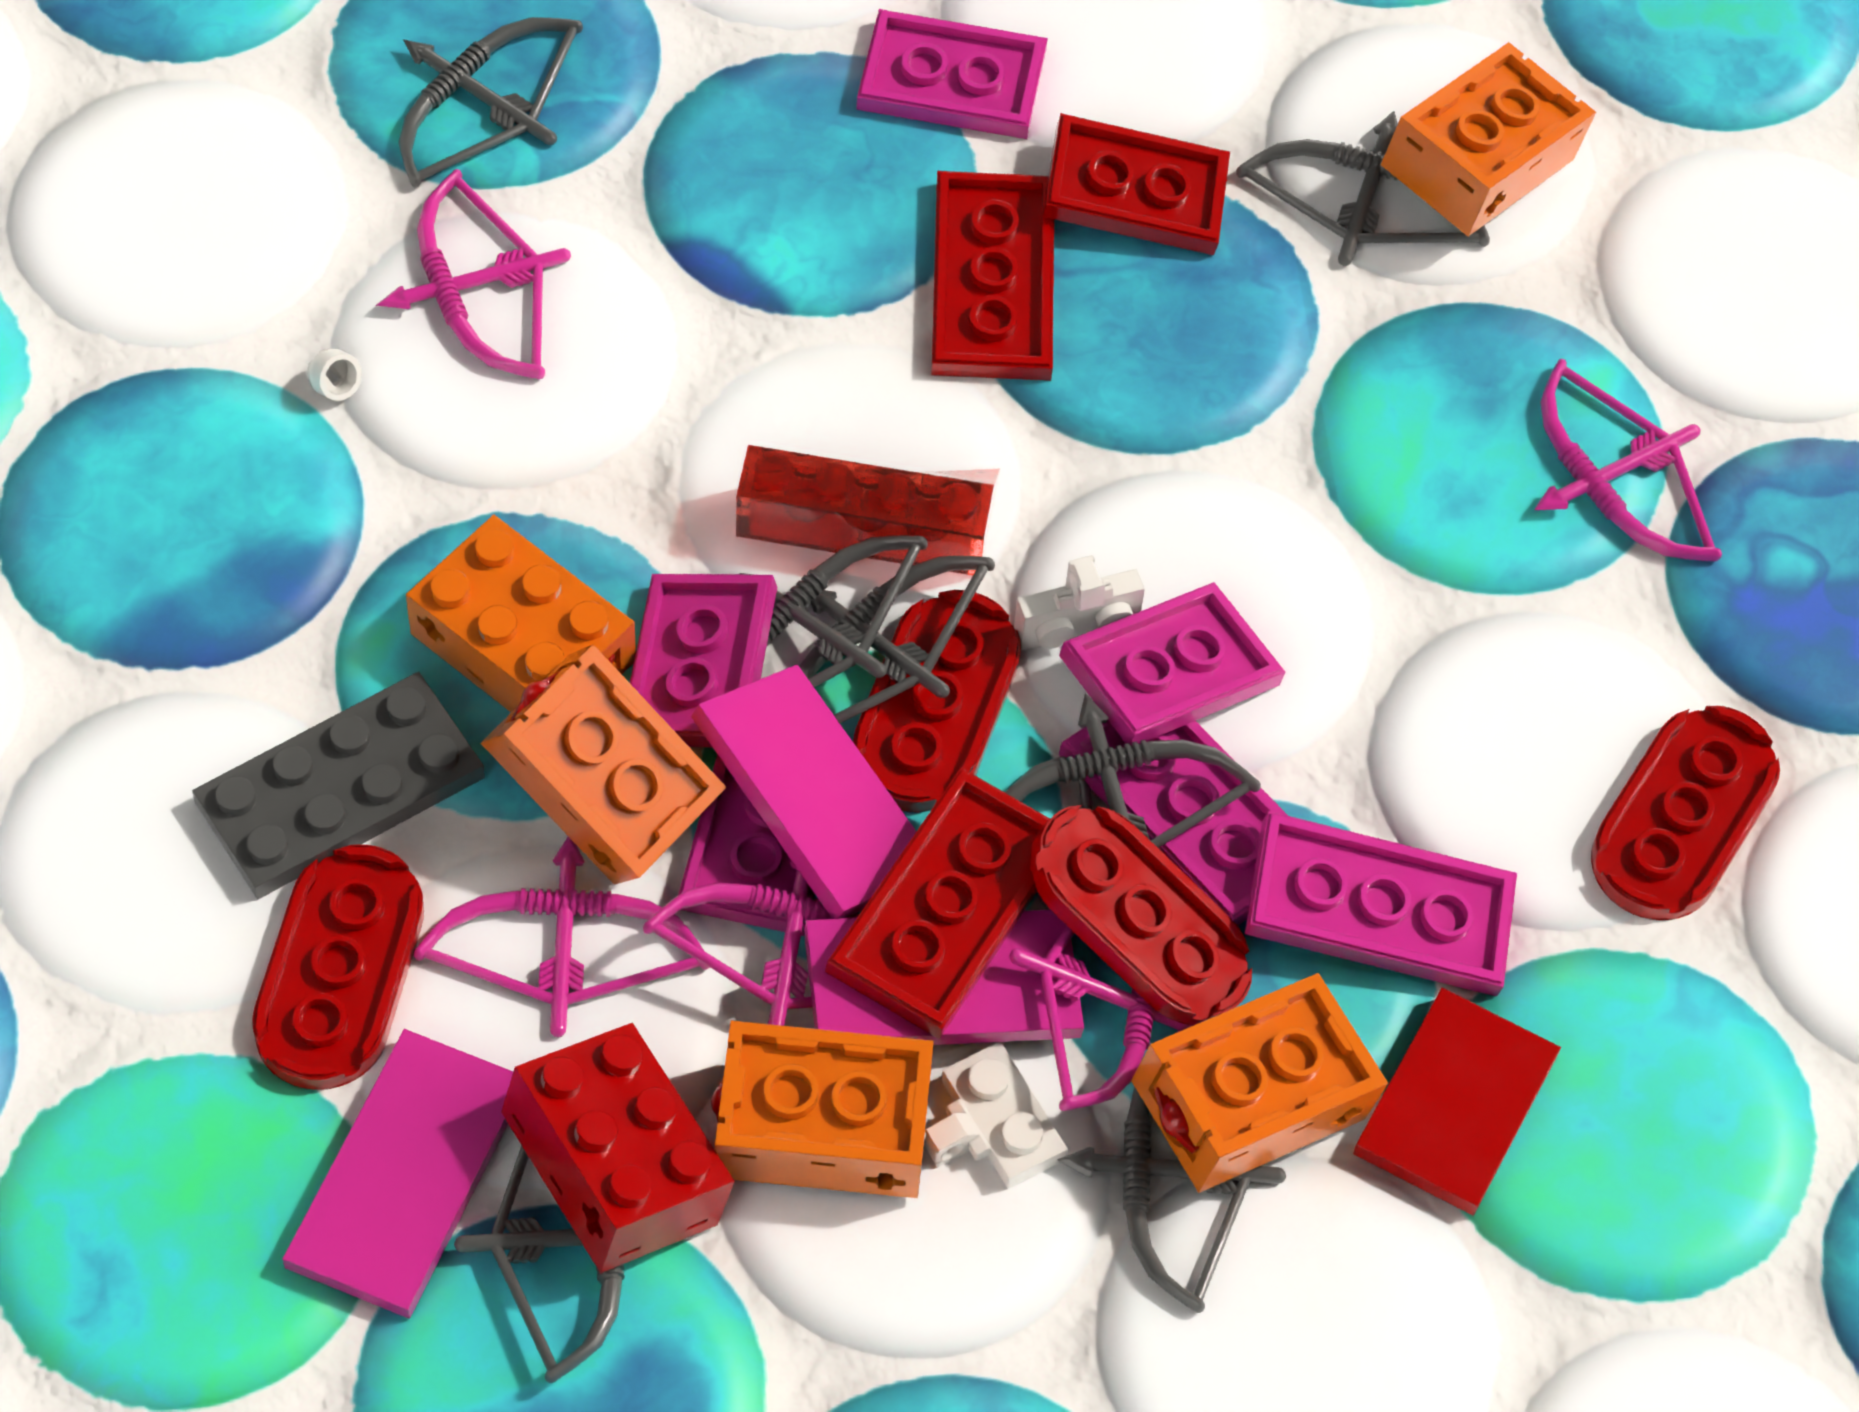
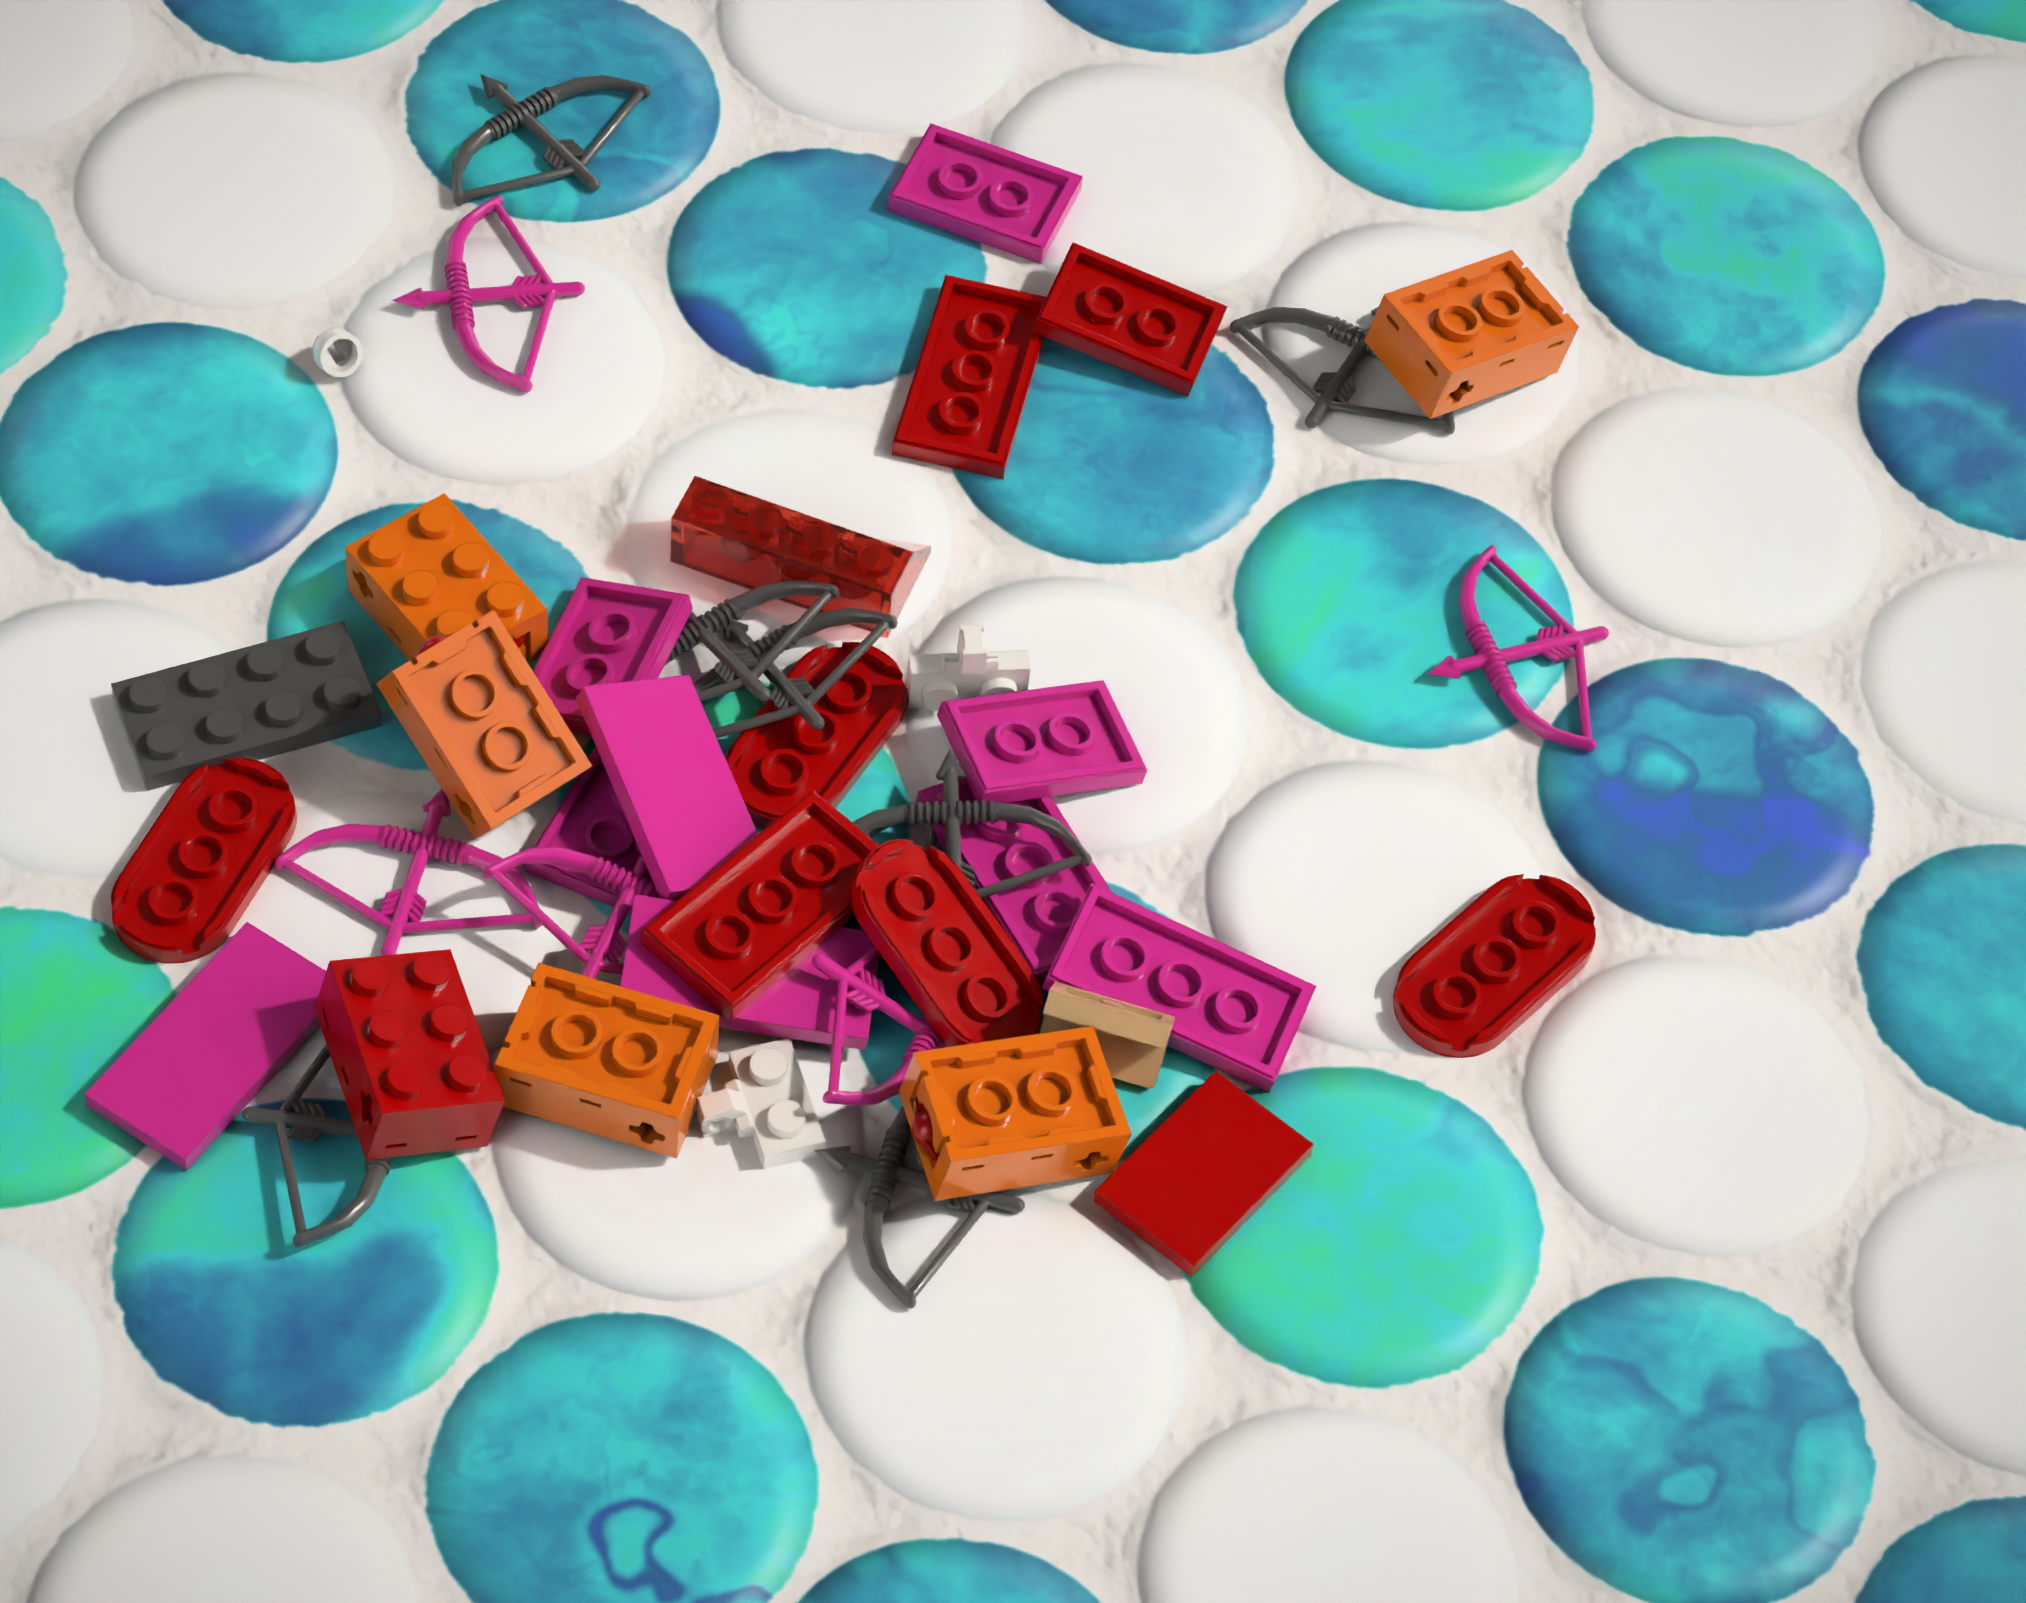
camera: 10 degrees right, 5 degrees down
none -> tan panel [1040,982,1175,1089]

